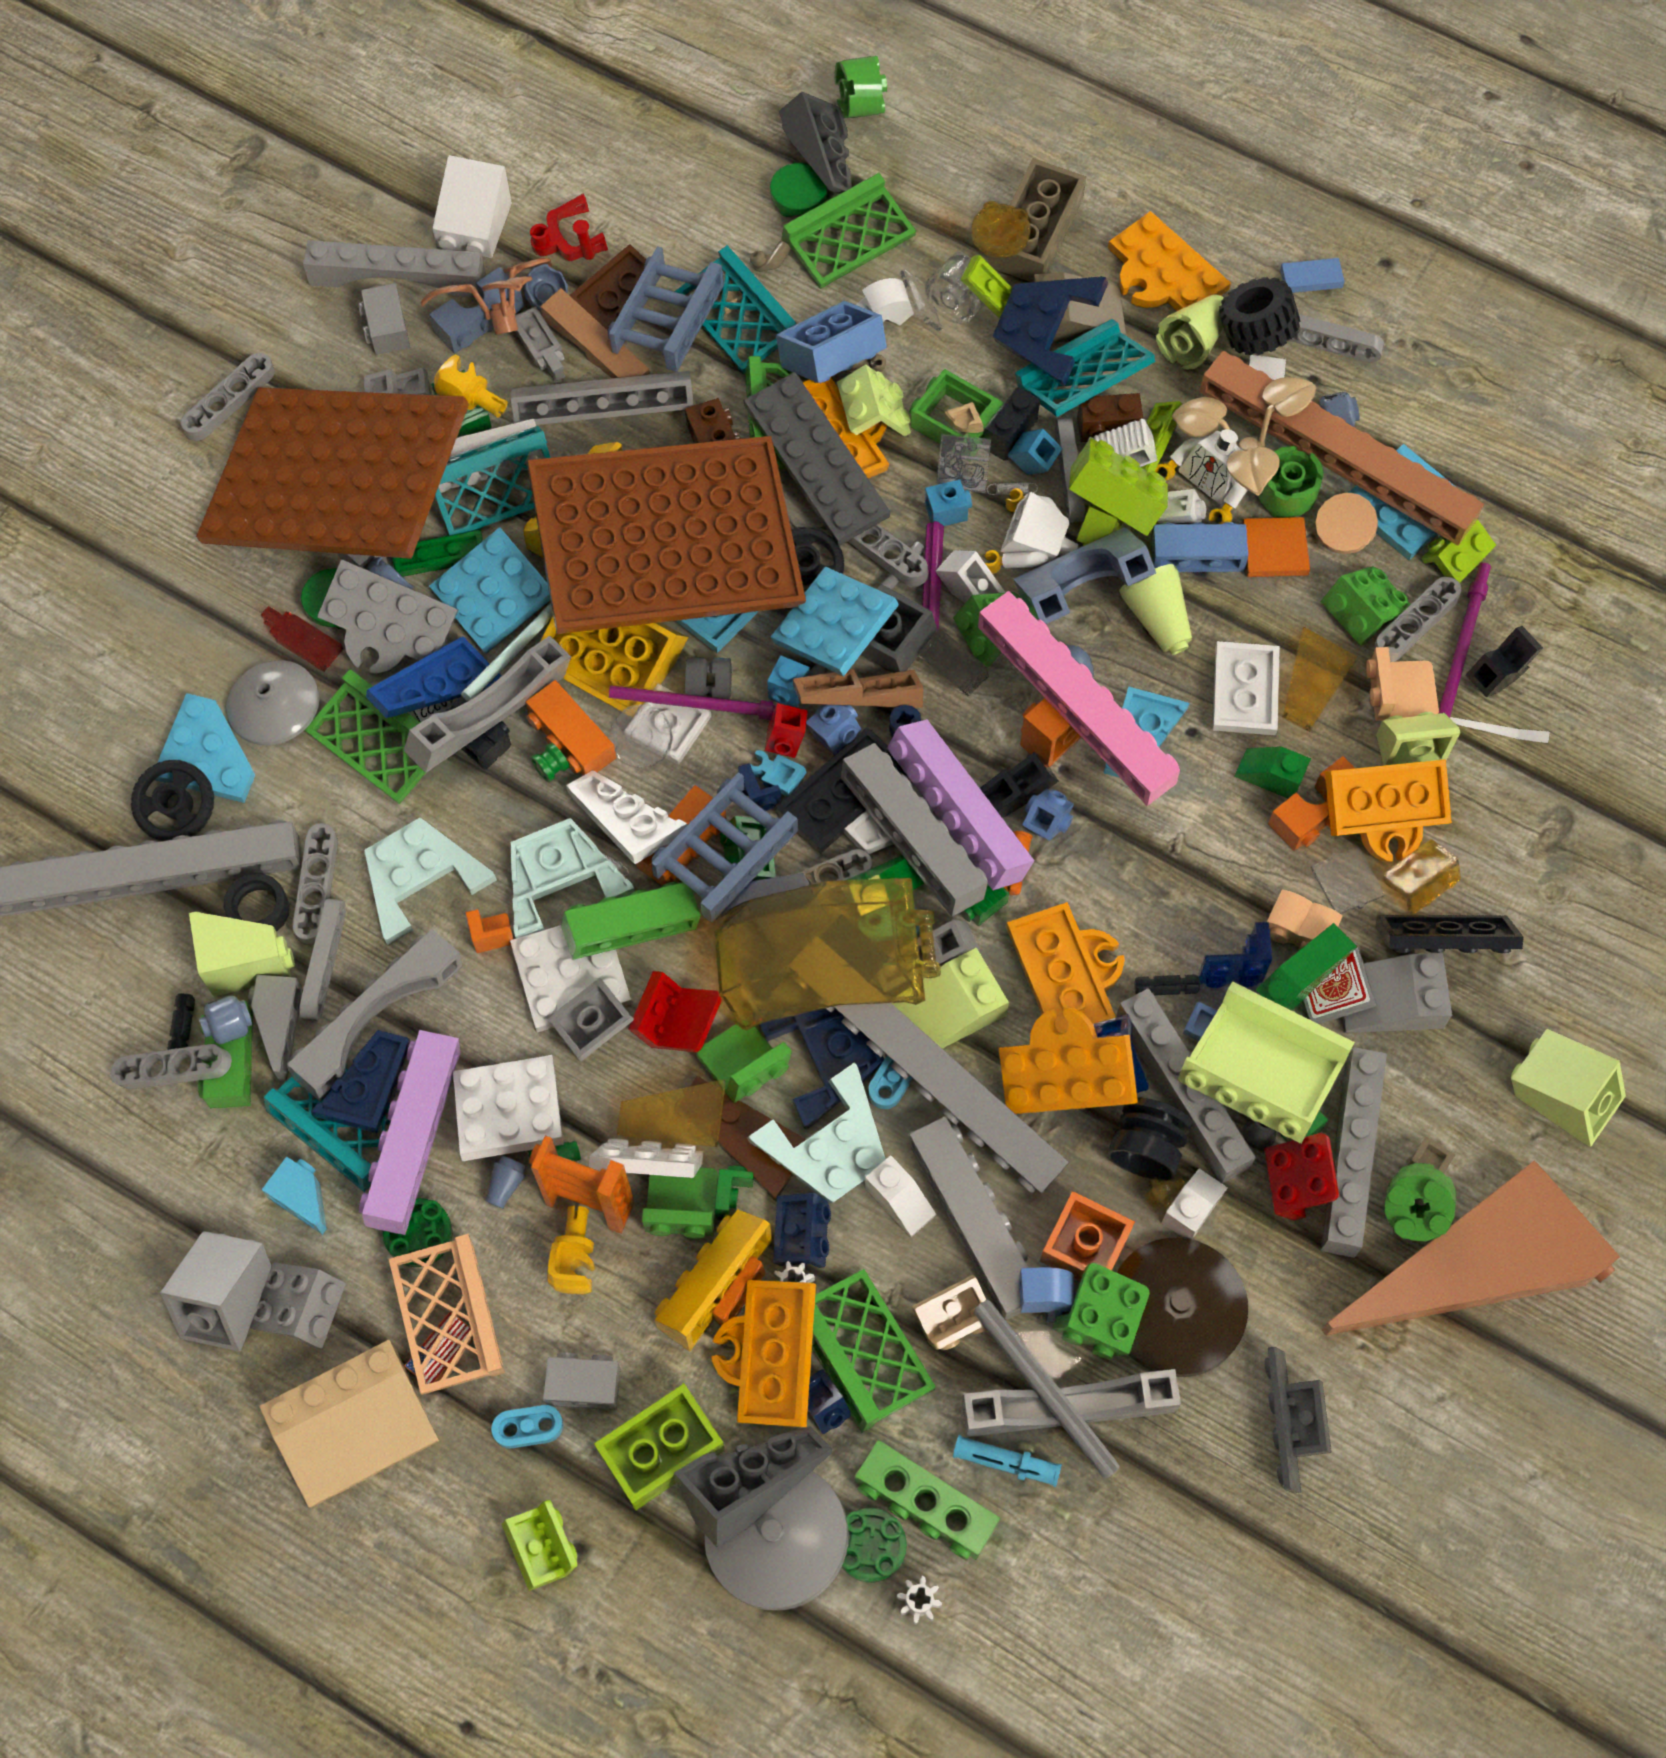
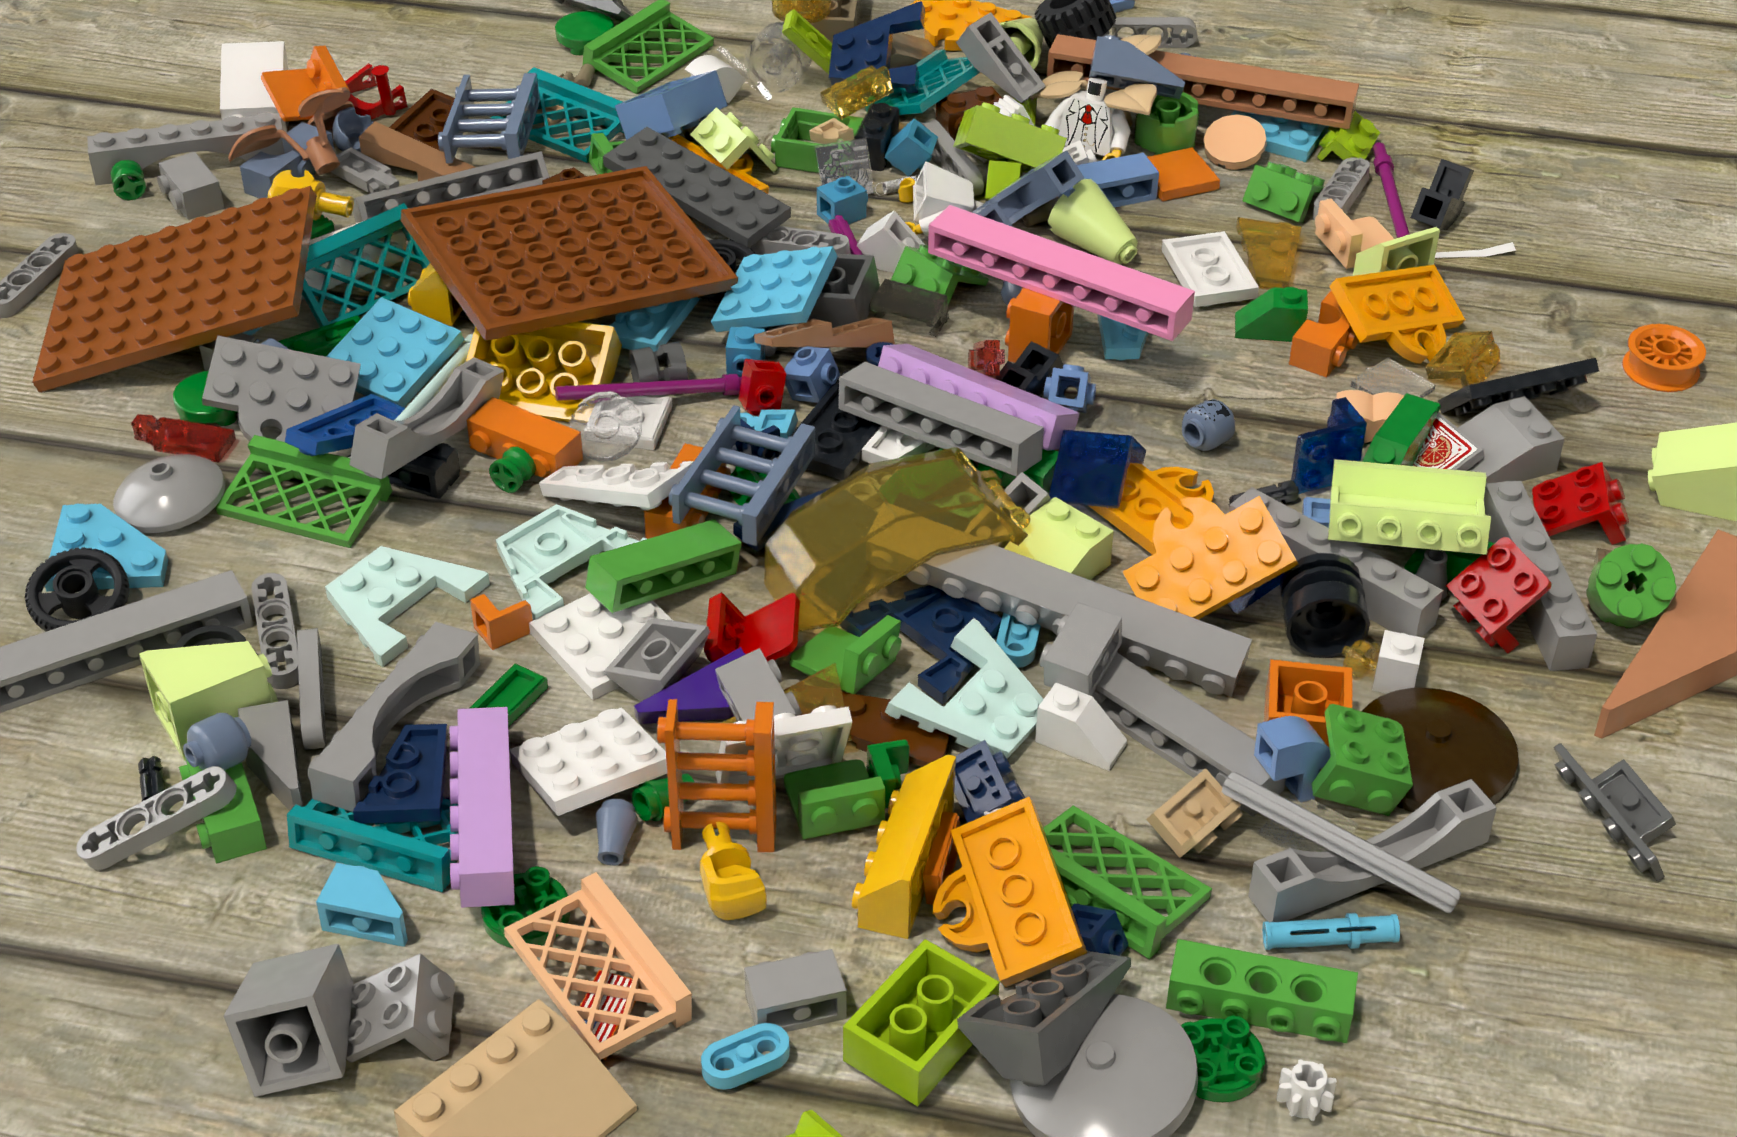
camera: 20 degrees left, 25 degrees down
none -> green wheel [110,160,146,201]
none -> orange bracket [261,45,350,122]
none -> green tile [469,663,548,728]
none -> dark purple slope [634,647,745,724]
none -> light grey brick [715,648,801,721]
none -> clear yellow bracket [820,65,893,120]
none -> light grey slope [956,12,1046,103]
none -> clear red hinge [968,340,1005,377]
none -> light grey brick [1040,602,1122,696]
none -> clear blue bracket [1049,430,1146,508]
none -> sand blue slope [1089,35,1185,99]
none -> sand blue head [1182,399,1235,451]
none -> red bracket [1532,462,1629,545]
none -> orange wheel [1622,324,1706,392]

